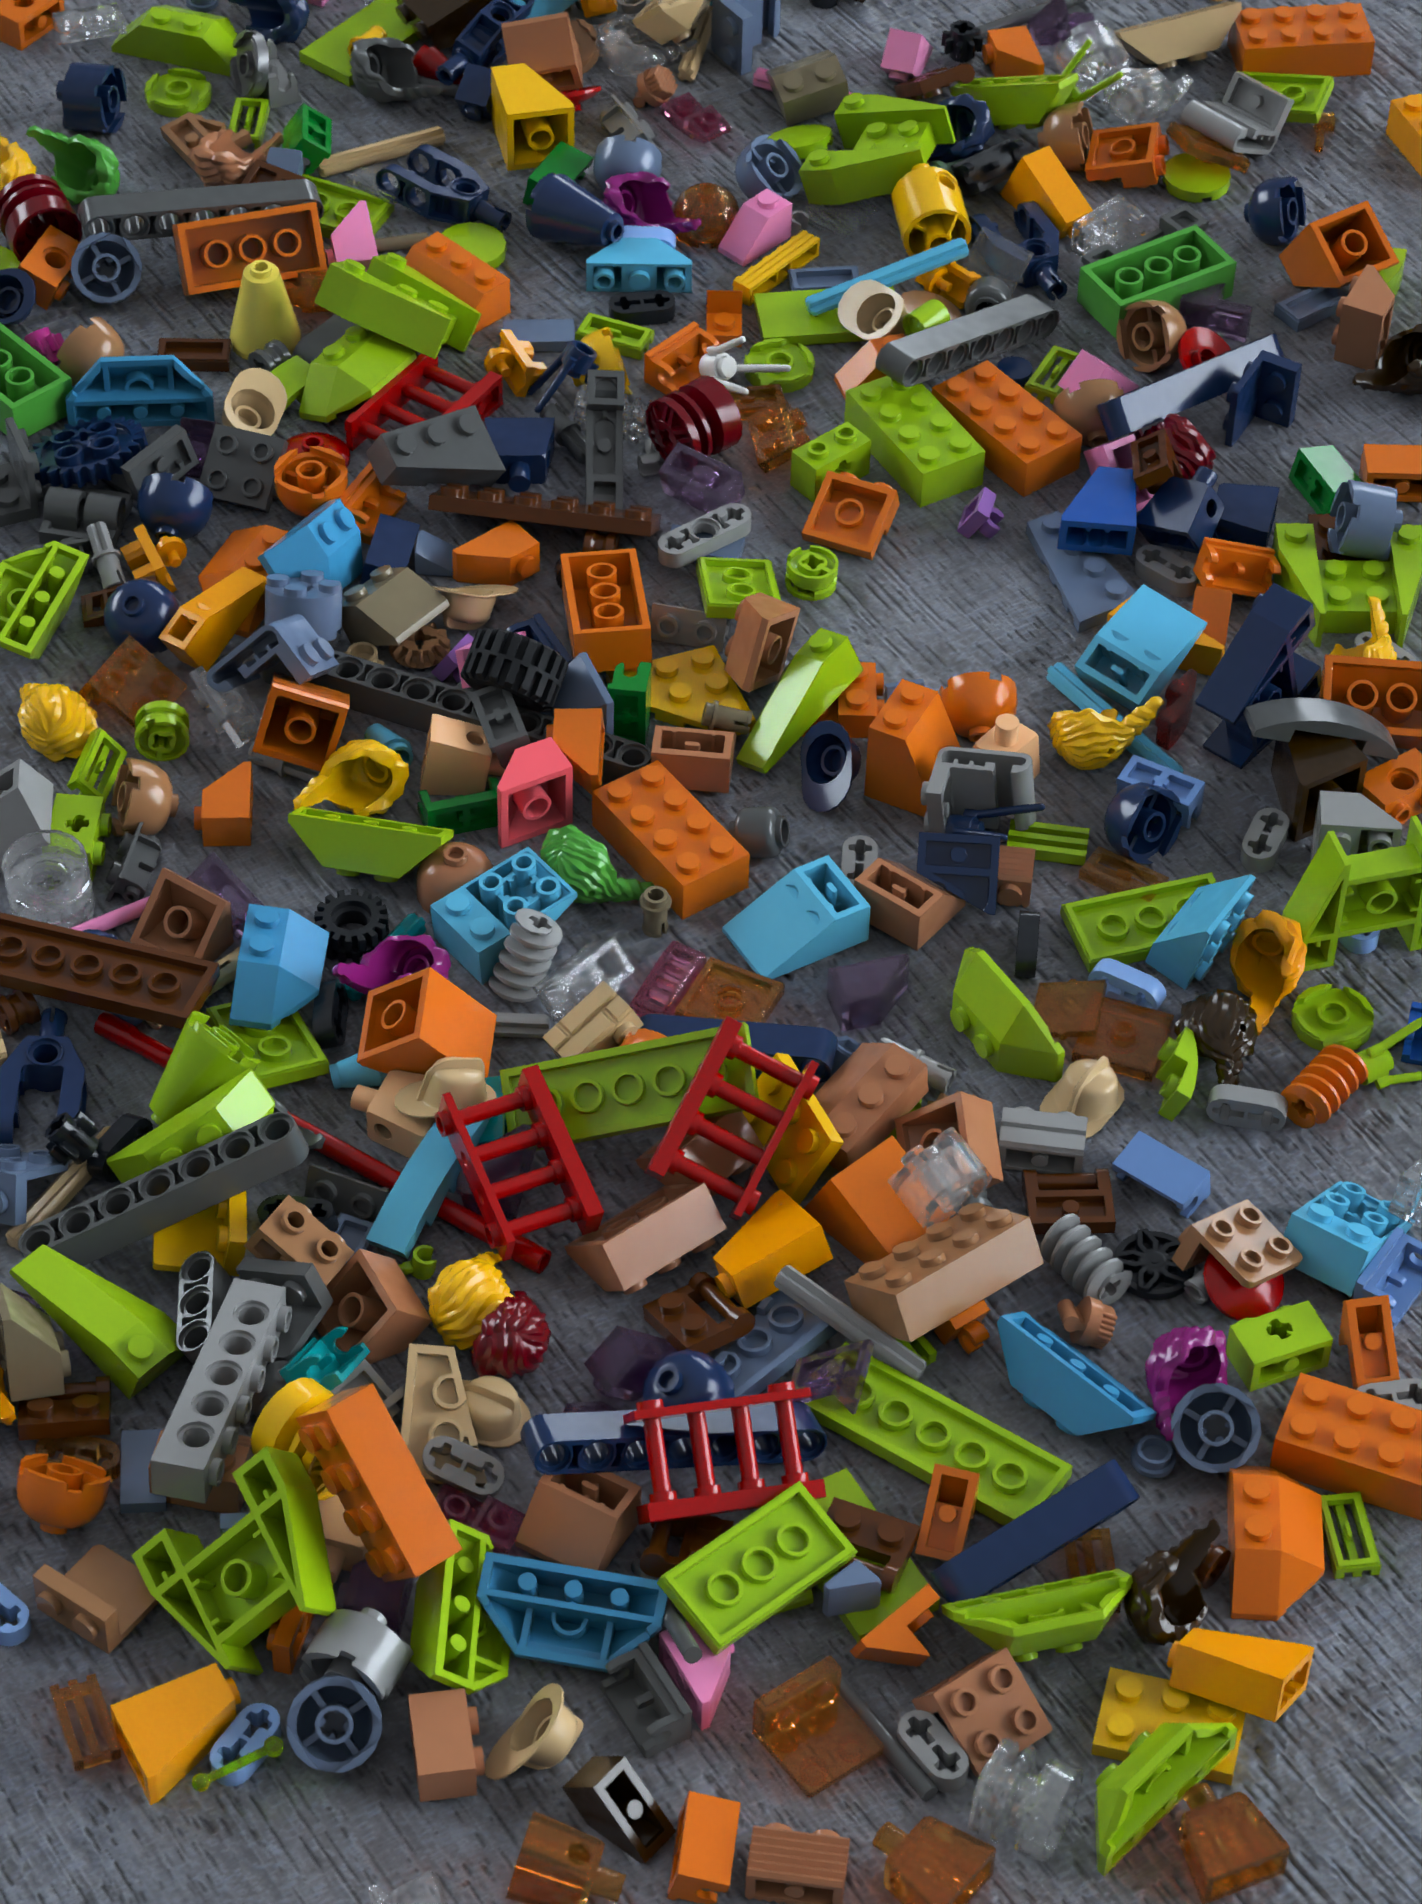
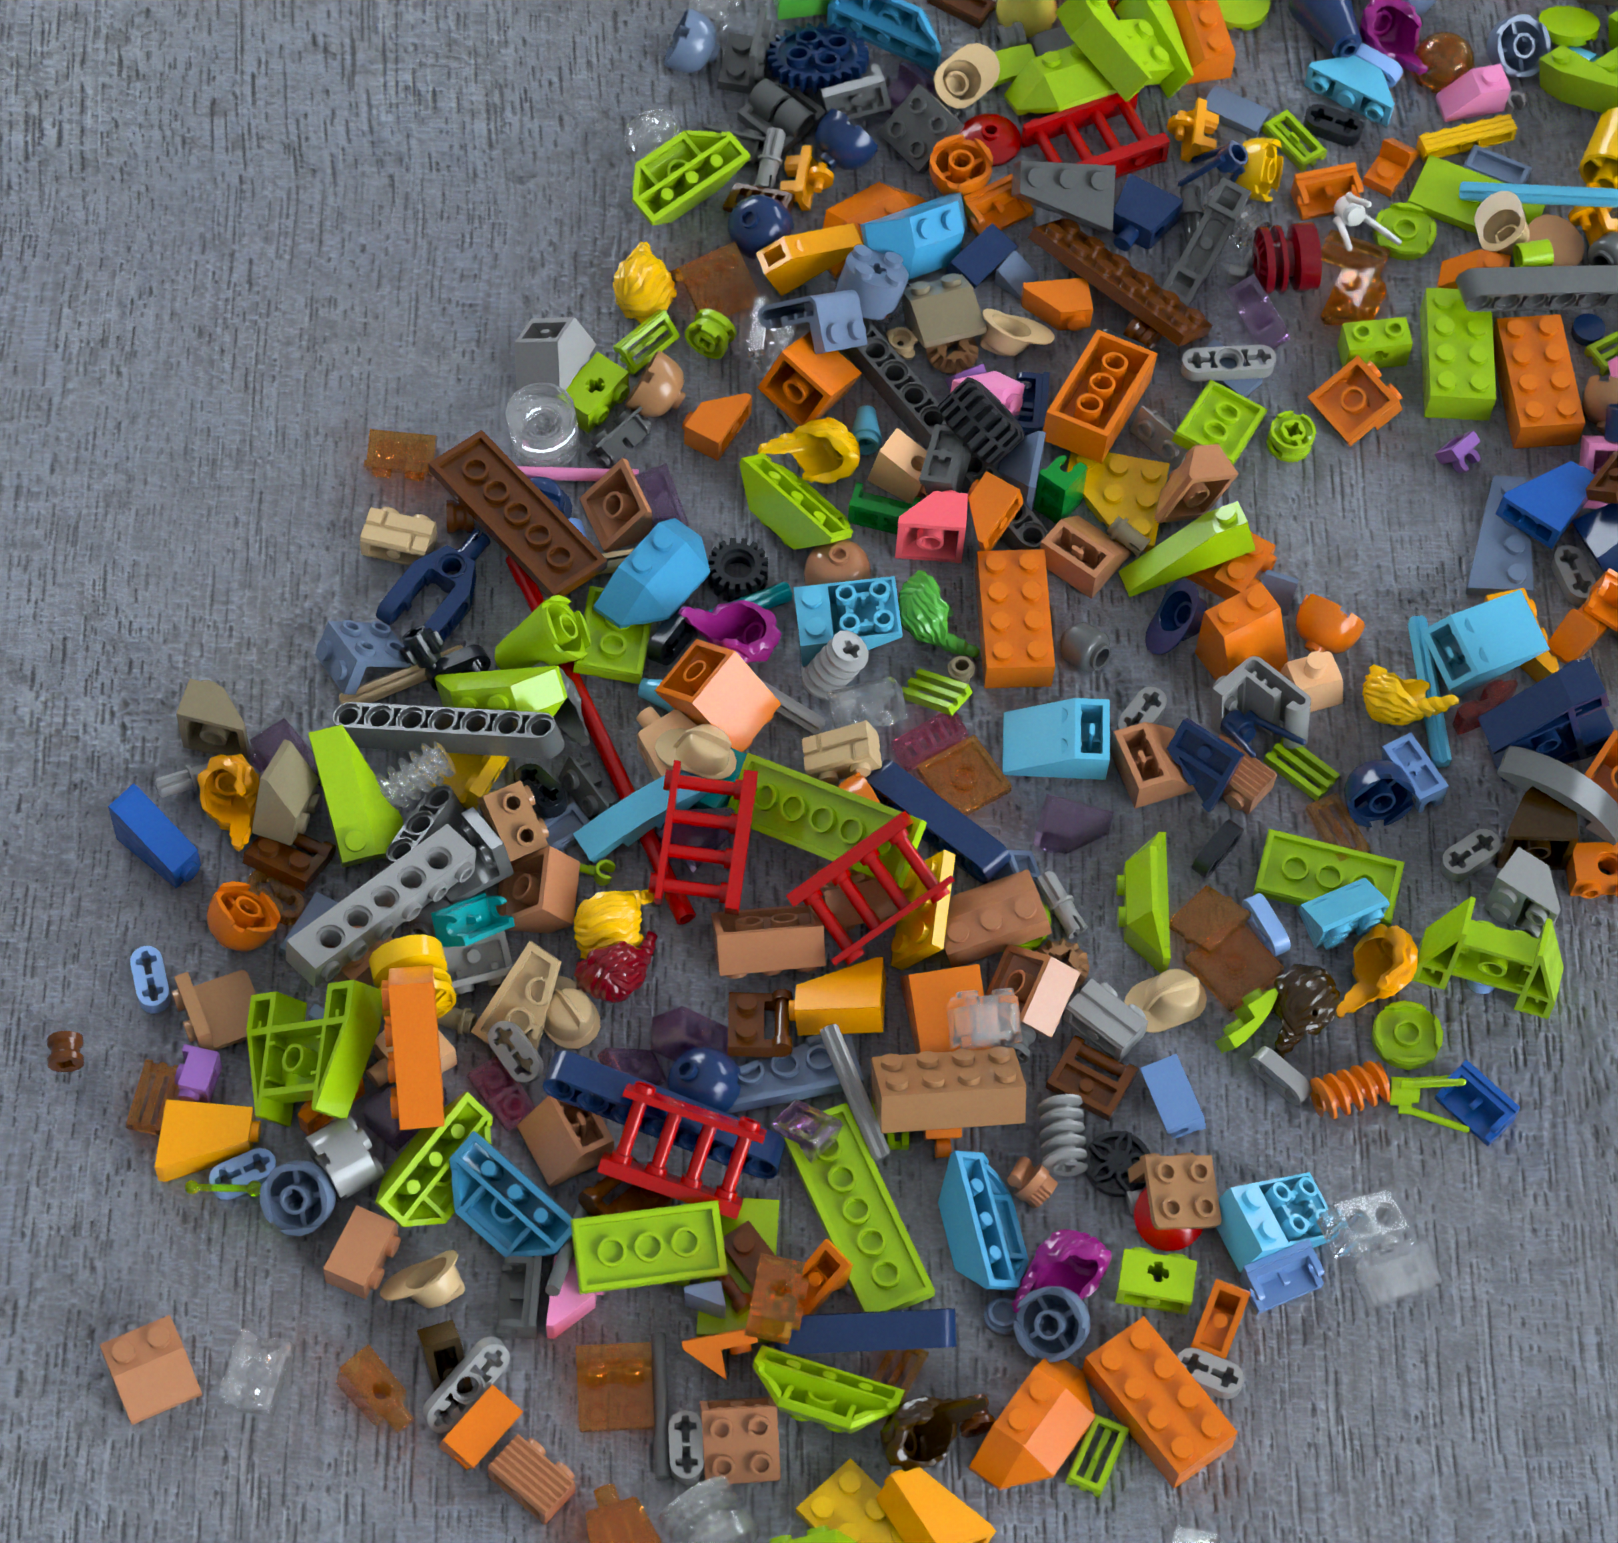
camera: 30 degrees right, 15 degrees up
none -> medium lavender brick [175,1044,222,1103]
none -> clear piece [375,741,456,810]
none -> light grey beam [423,1337,510,1433]
none -> clear orange brick [744,1253,809,1344]
none -> lime tile [899,668,973,716]

